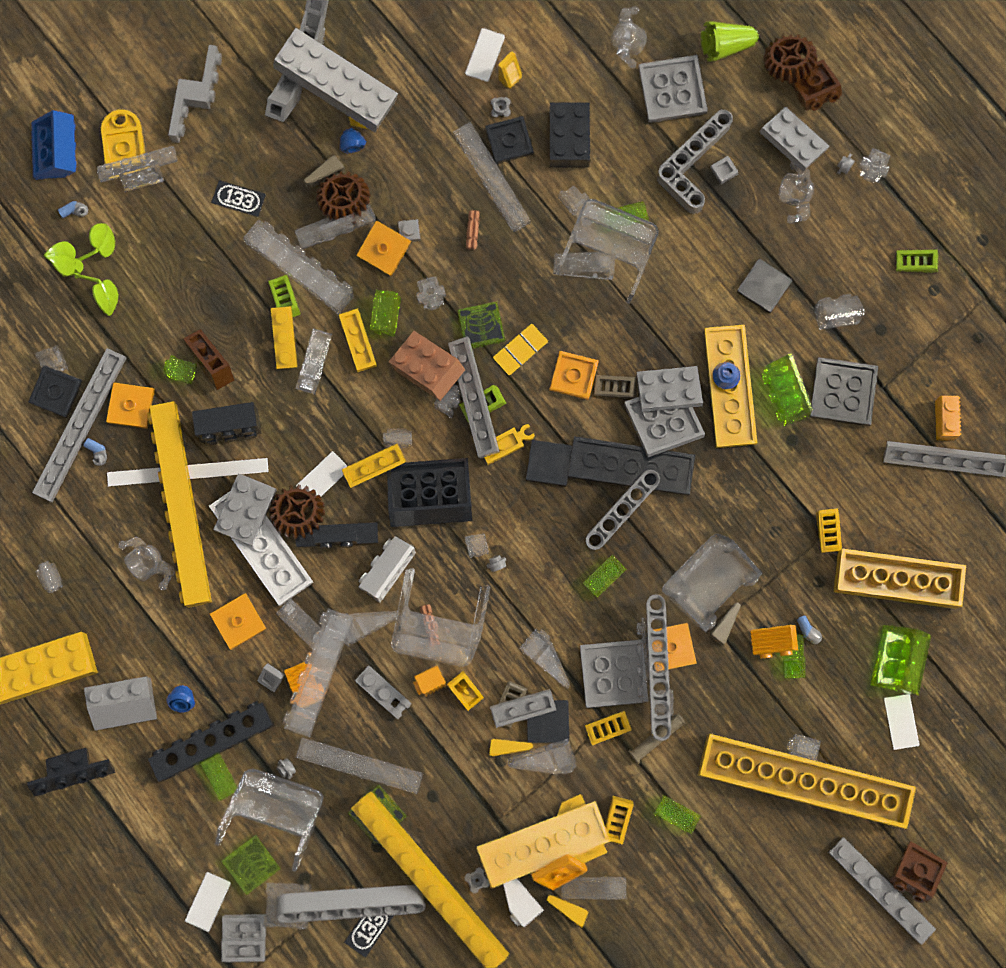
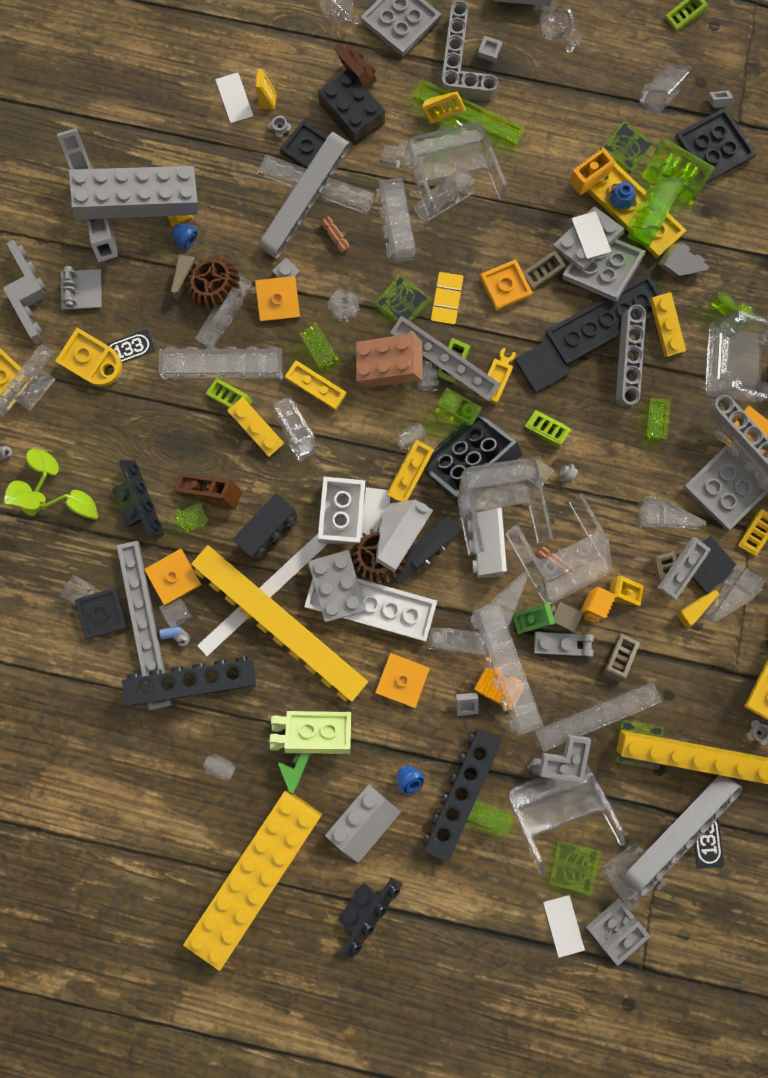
camera: 40 degrees left, 0 degrees up
clear piece [118,537,174,590] -> none
tile [737,259,793,314] -> none
none -> yellow plate [55,328,122,386]
none -> light grey hinge [61,266,102,310]
none -> black bracket [112,460,165,537]
none -> black brick [122,656,256,707]
none -> clear panel [159,598,192,627]
none -> light grey beam [259,132,350,258]
none -> yellowish green tile [269,711,351,754]
none -> bright green slope [278,753,311,793]
none -> white slope [318,477,365,544]
none -> reddish brown plate [334,43,377,90]
none -> clear brick [376,177,416,263]
none -> light grey wedge [376,500,433,572]
none -> clear neon green plate [413,79,526,147]
none -> yellow slope [422,91,466,124]
none -> clear neon green slope [435,387,482,426]
none -> clear windscreen [458,458,554,555]
none -> bright green slope [512,603,555,634]
none -> lime slope [524,410,571,449]
none -> light grey plate [539,735,591,782]
none -> dark tan brick [551,602,583,634]
none -> light orange brick [569,148,616,195]
none -> white sticker [572,211,611,259]
none -> tile [600,121,655,174]
none -> dark tan slope [603,634,640,683]
none -> clear neon green slope [628,178,686,248]
none -> yellow plate [650,292,686,357]
none -> light grey slope [657,243,710,276]
none -> light grey plate [708,90,733,109]
none -> clear neon green slope [711,291,756,325]

